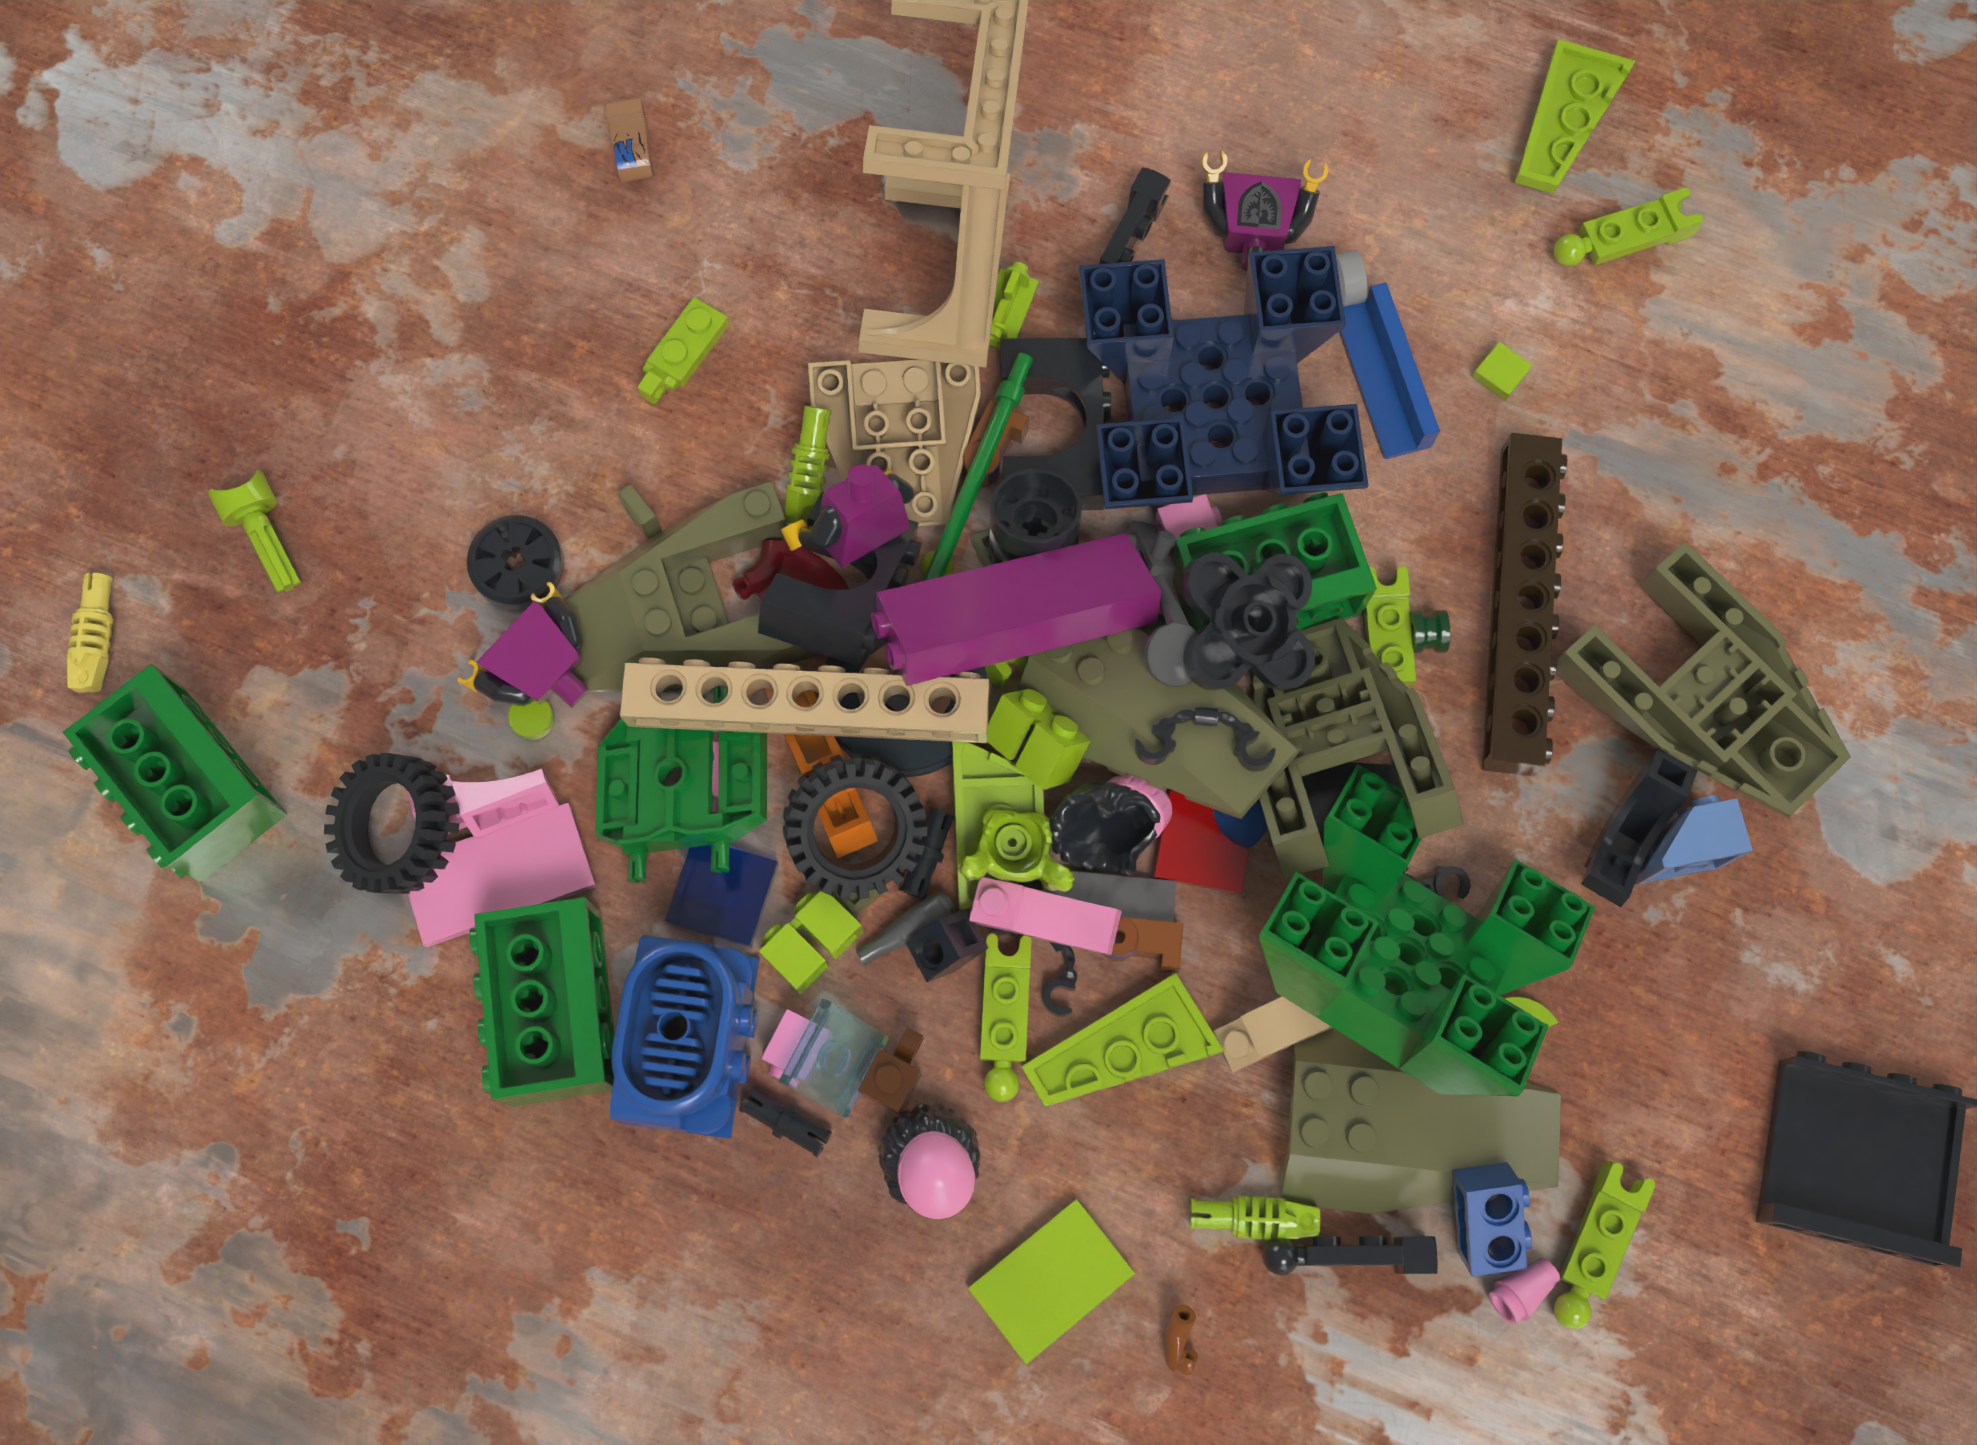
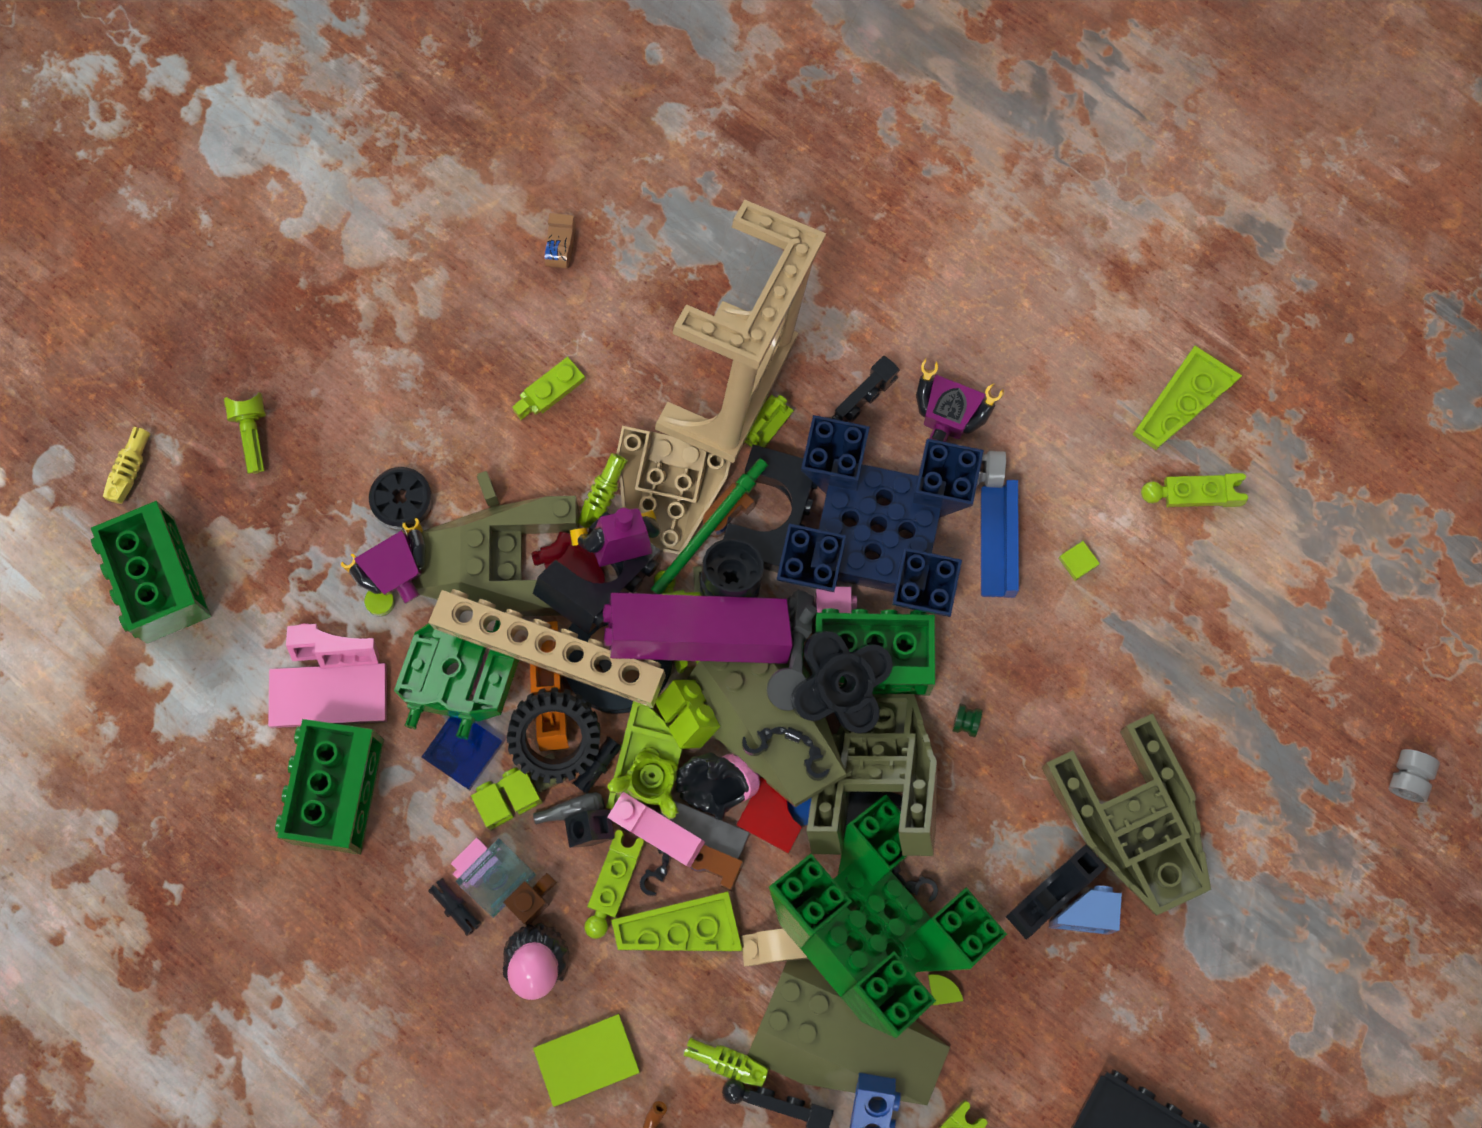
camera: 20 degrees right, 0 degrees up
black tyre [324,753,460,894] -> none
blue brick [610,935,760,1139] -> none
lime plate [1363,566,1416,686] -> none
dark brown brick [1482,433,1568,776] -> none

